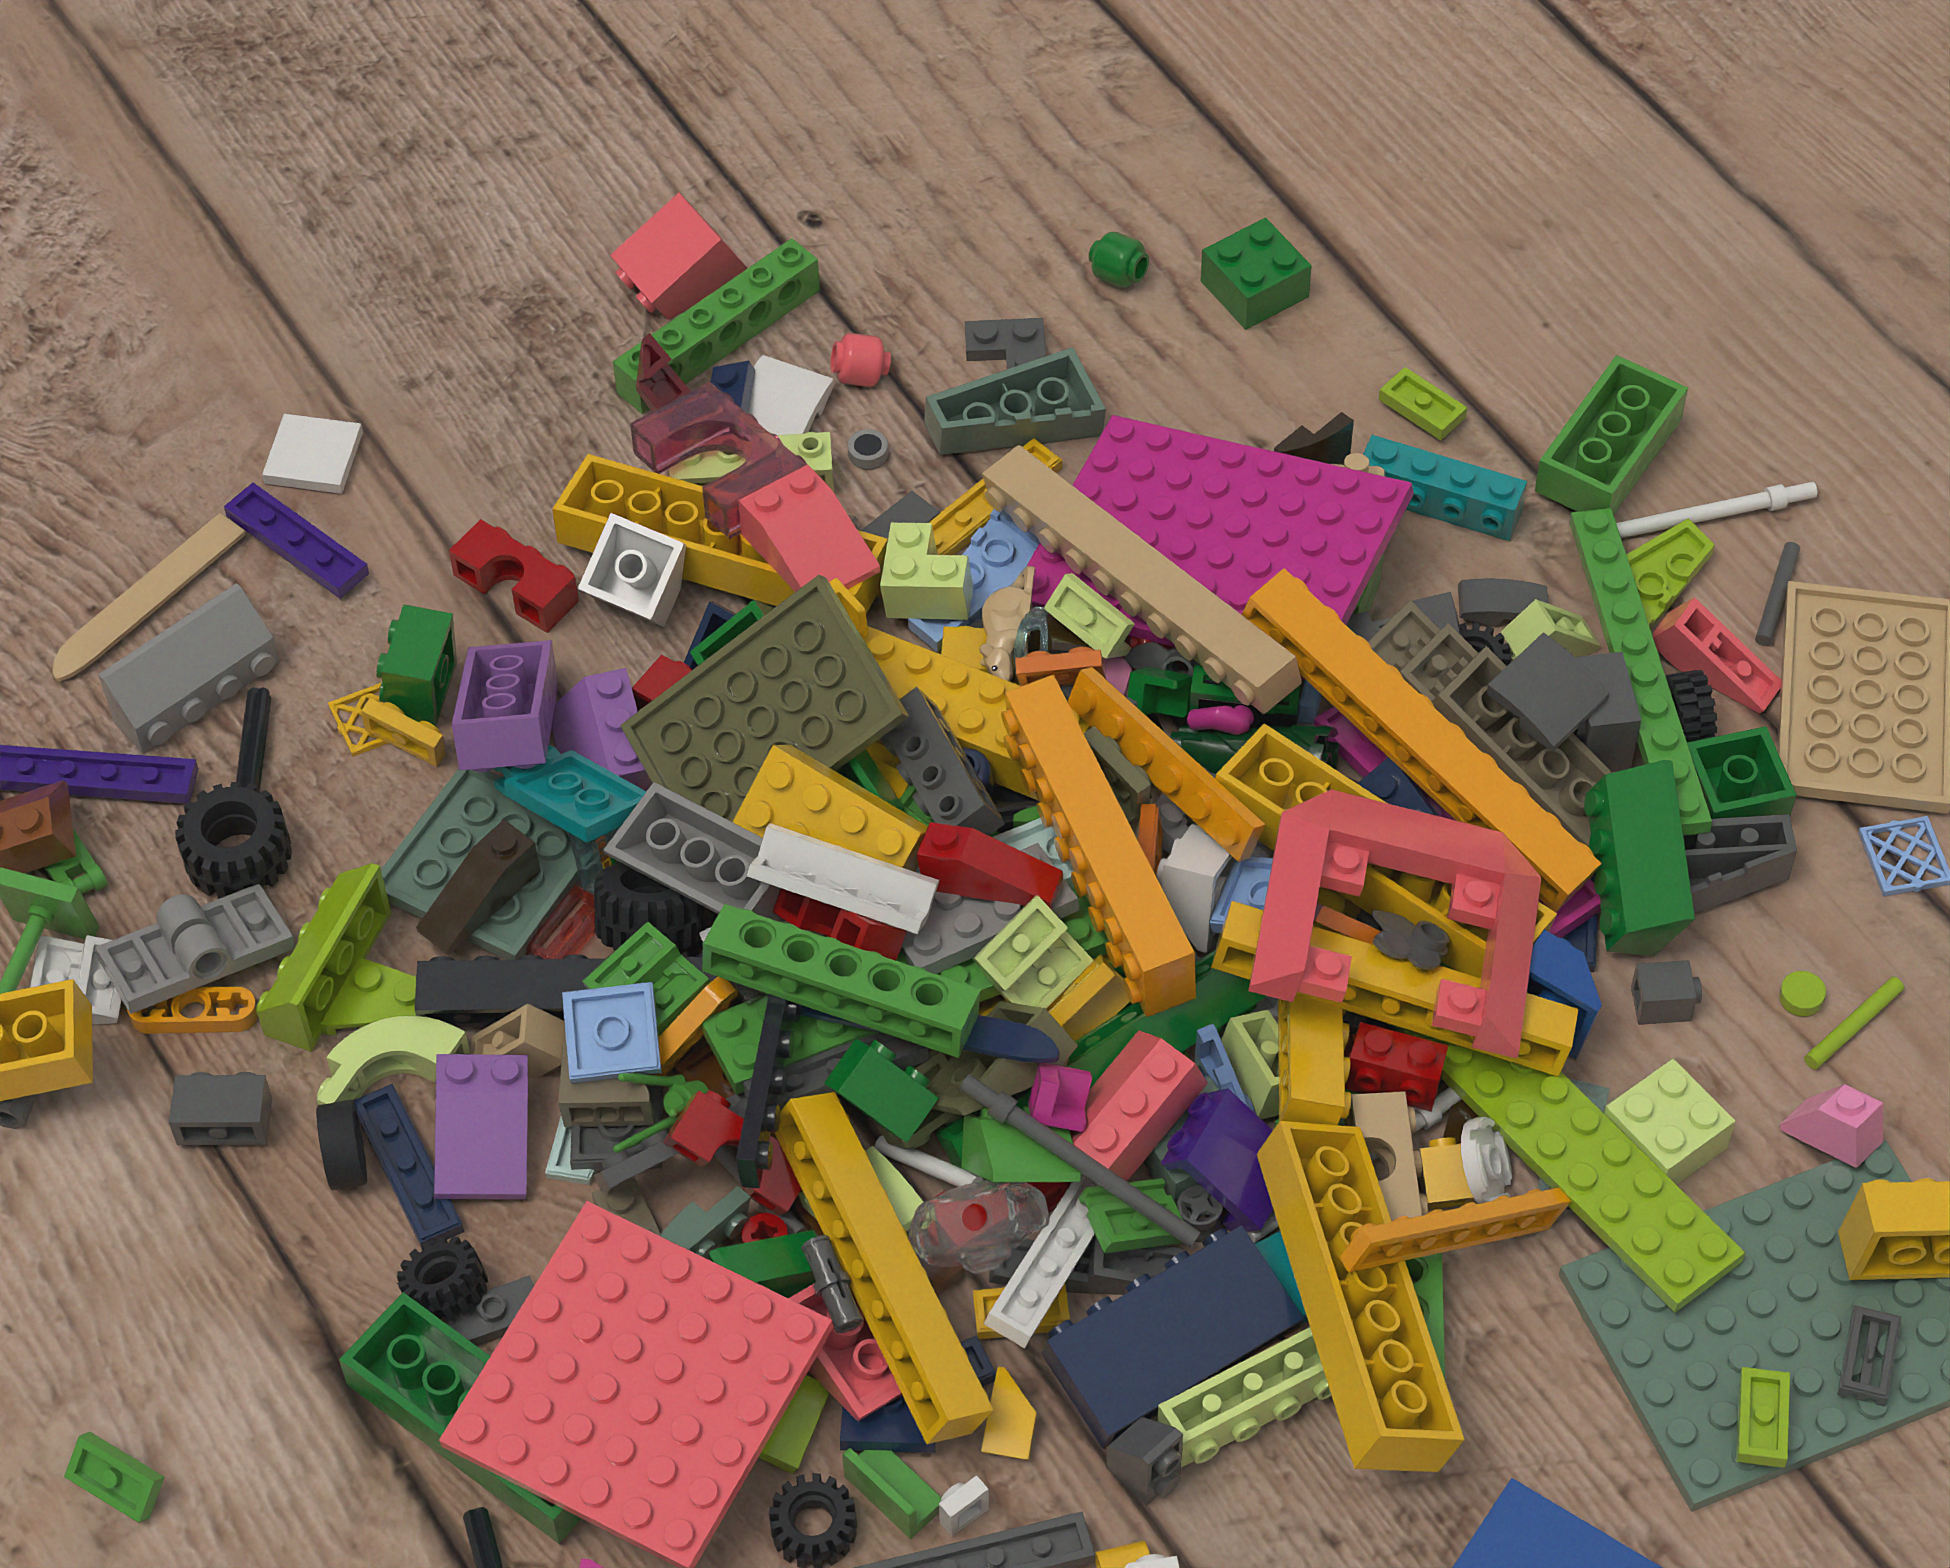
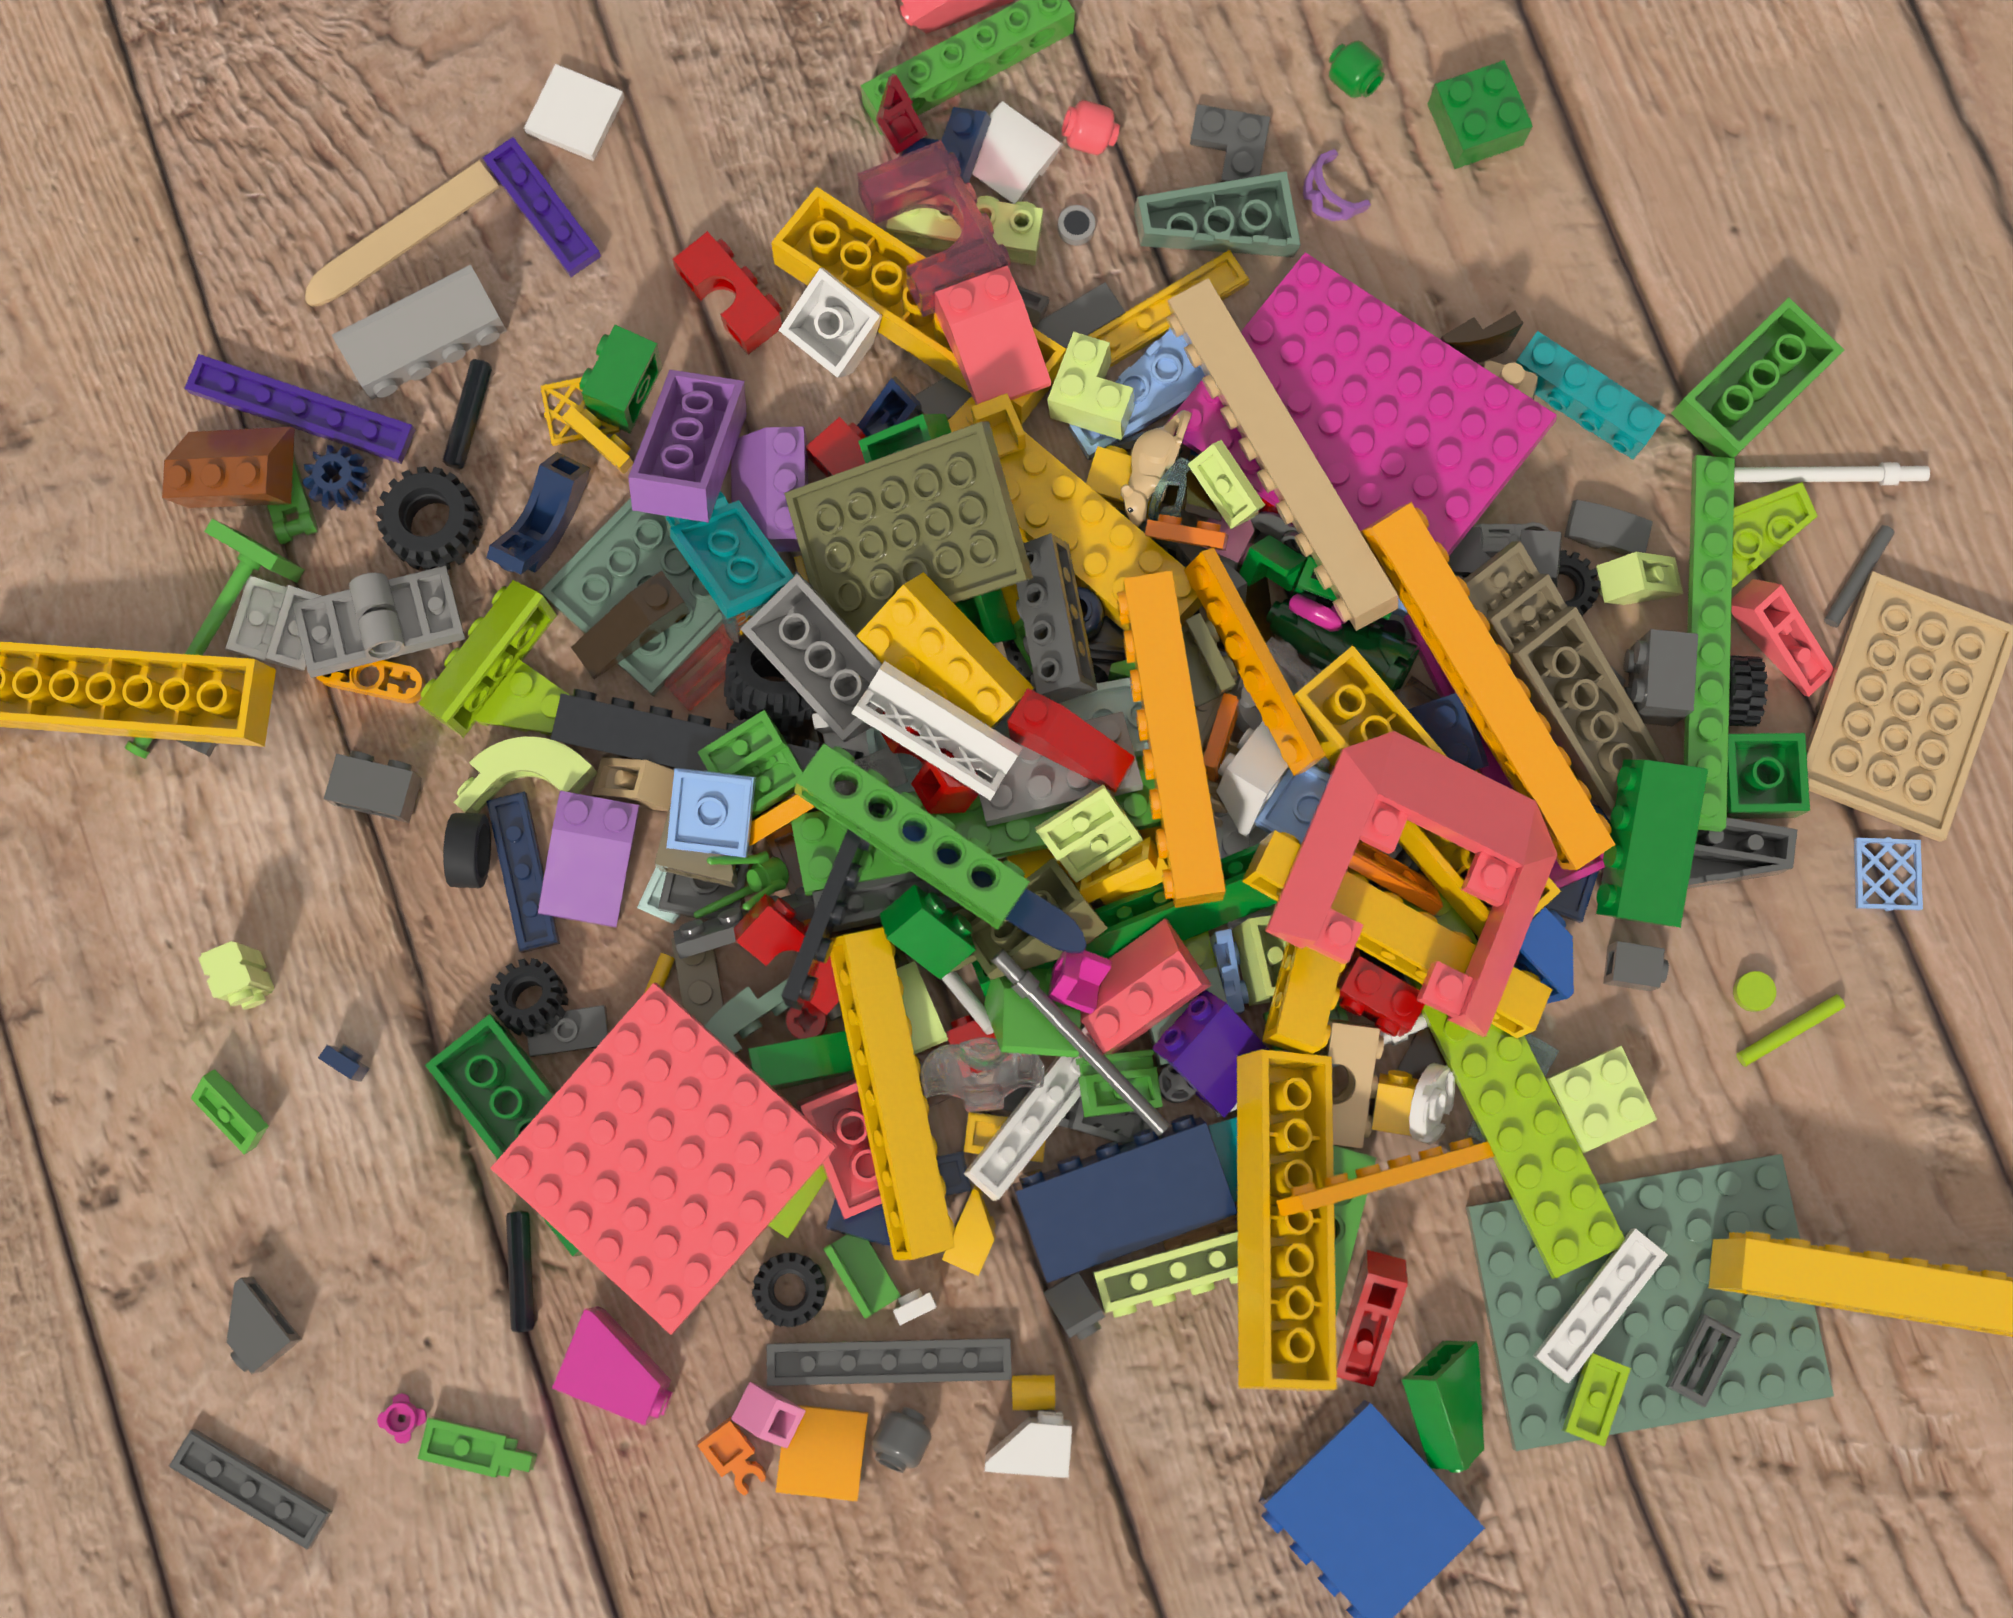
camera: 10 degrees right, 25 degrees up
dark grey pin [801,1235,864,1333] -> none
dark grey plate [1372,910,1449,970] -> none
lime plate [1379,367,1467,440] -> none
dark grey slope [1487,632,1609,751] -> none
bright pink slope [1780,1084,1883,1168] -> none
none -> yellowish green brick [198,941,275,1010]
none -> dark blue gear [303,444,371,511]
none -> dark blue plate [318,1043,370,1082]
none -> dark blue arch [486,452,591,575]
none -> medium lavender helmet [1303,149,1371,221]
none -> red slope [1337,1250,1408,1387]
none -> green slope [1401,1341,1484,1473]
none -> white plate [1533,1228,1668,1383]

